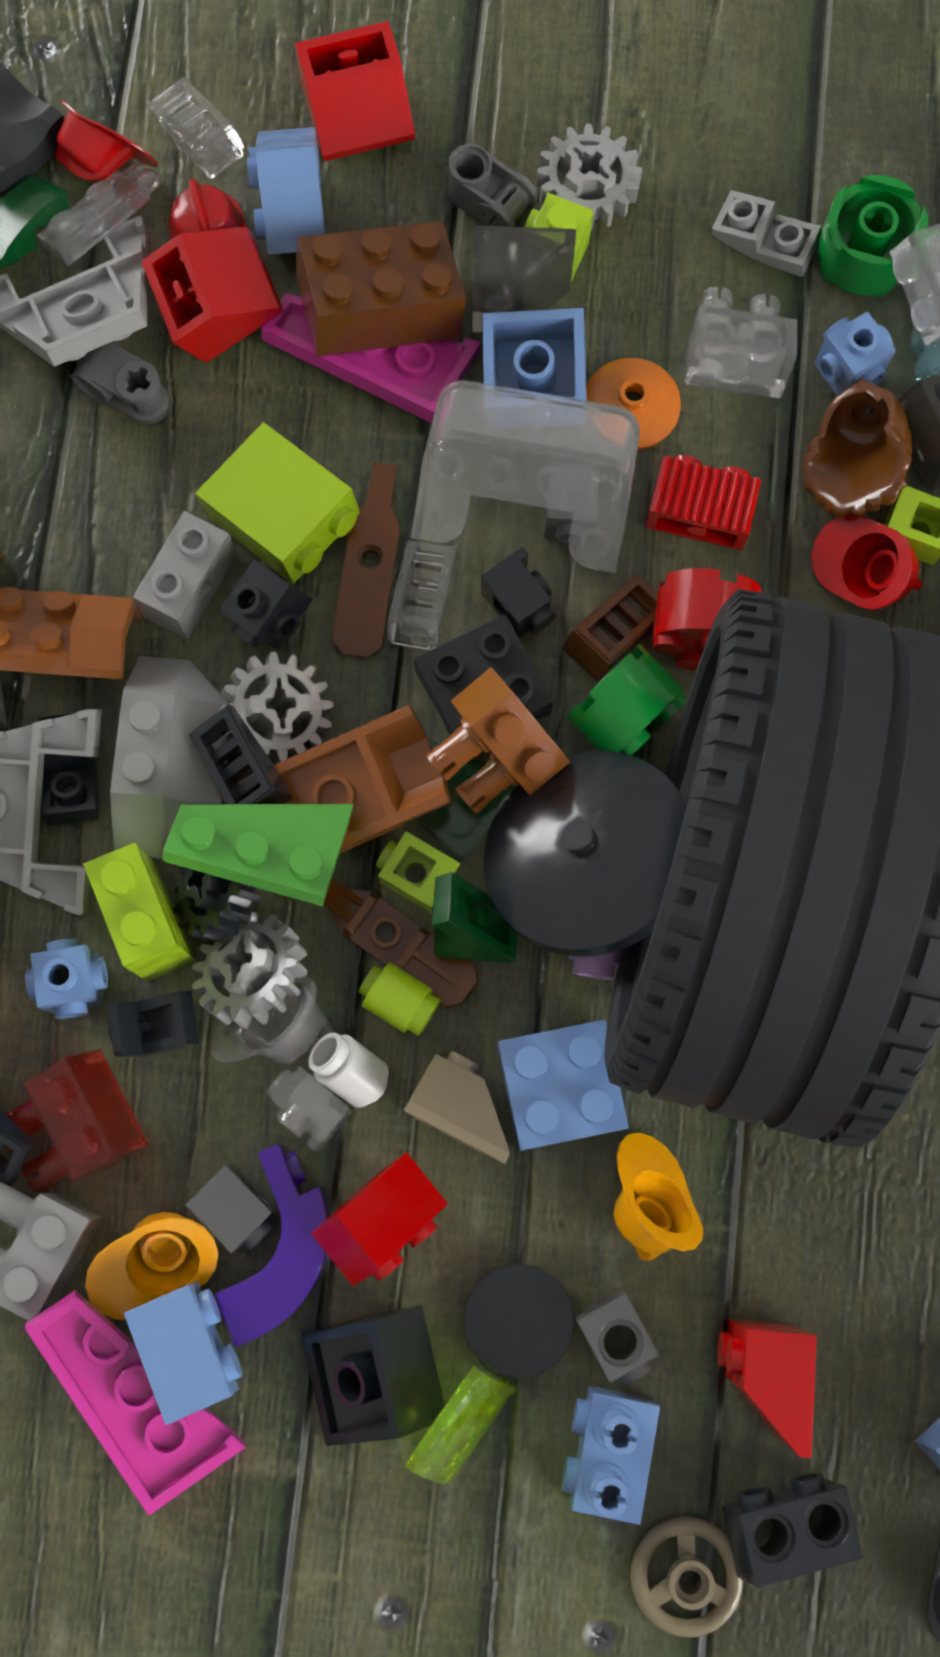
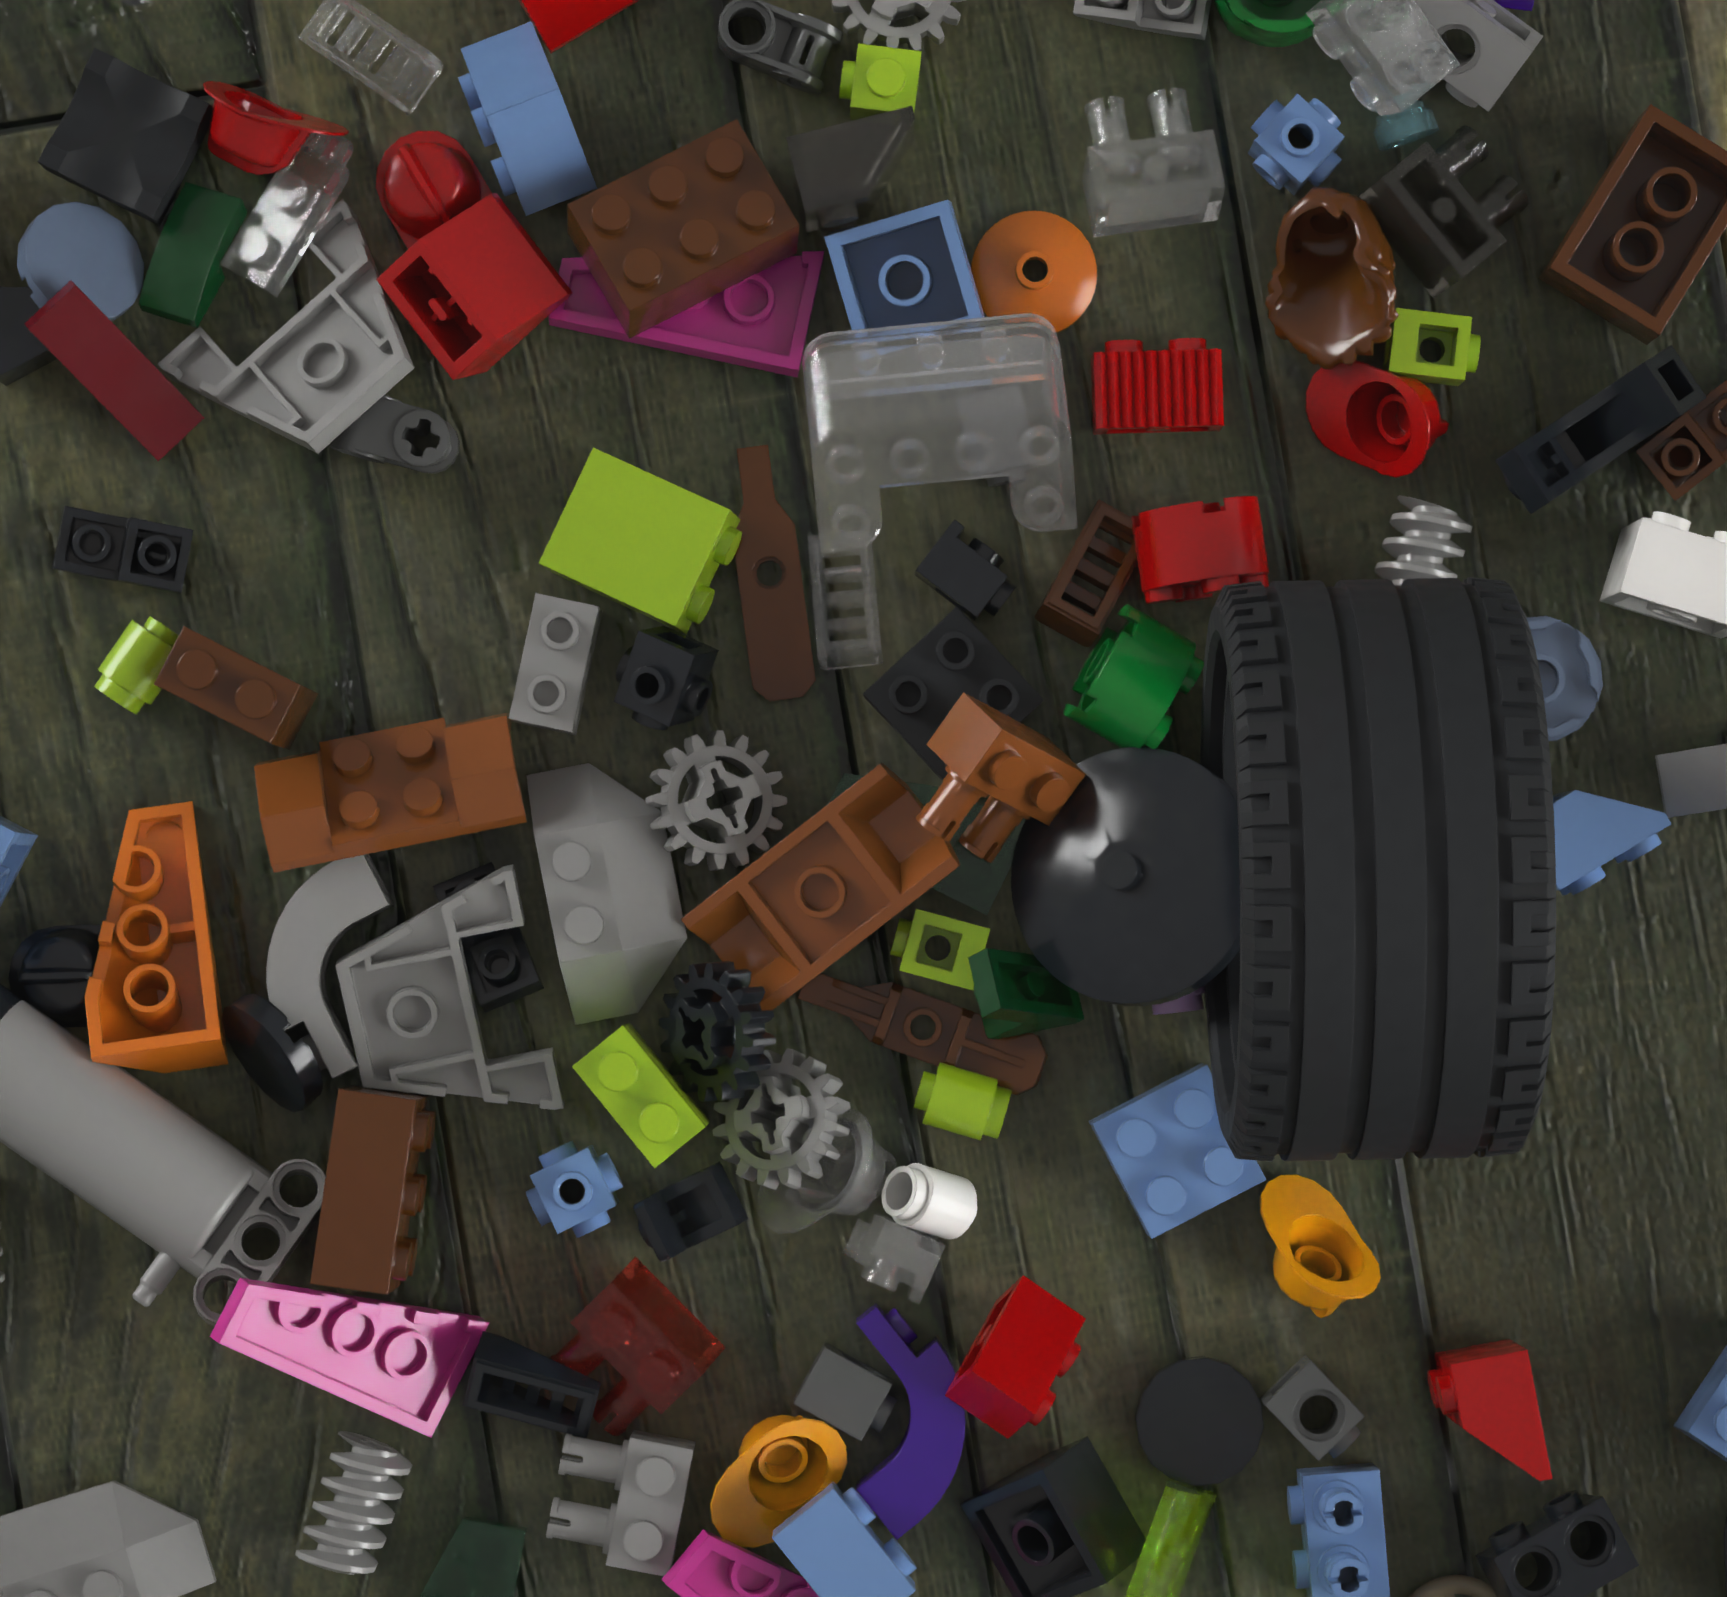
camera: 20 degrees left, 10 degrees up
bright green wing [163,804,354,906] -> none
black slope [189,704,293,804] -> none
dark tan slope [404,1051,510,1164] -> none

